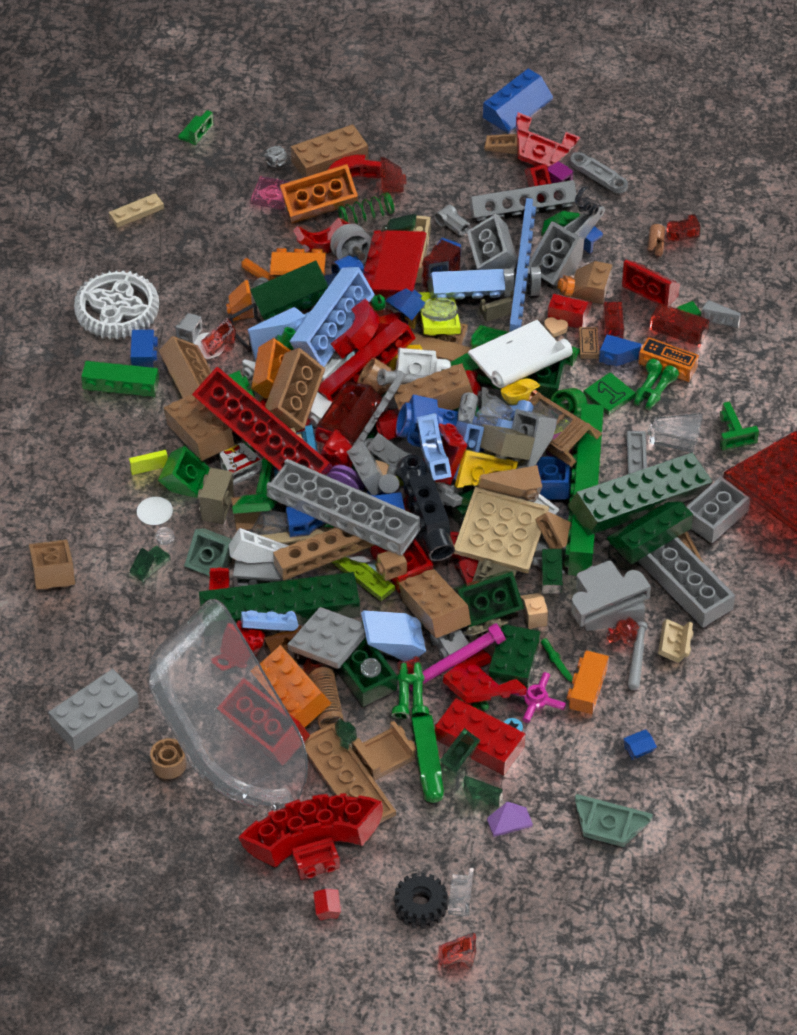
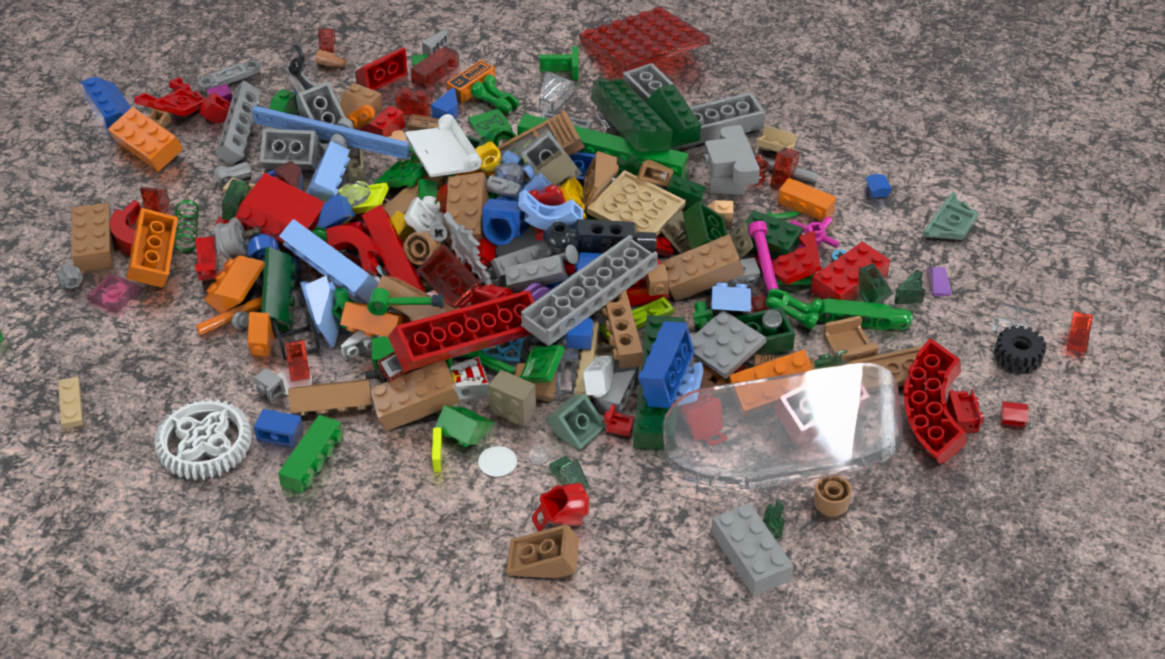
camera: 75 degrees left, 5 degrees down
none -> orange brick [108,107,183,172]
none -> green piece [367,288,444,316]
none -> red piece [532,483,590,532]
none -> blue brick [639,322,695,408]
none -> clear green plate [763,500,785,539]
none -> clear red slope [770,147,801,188]

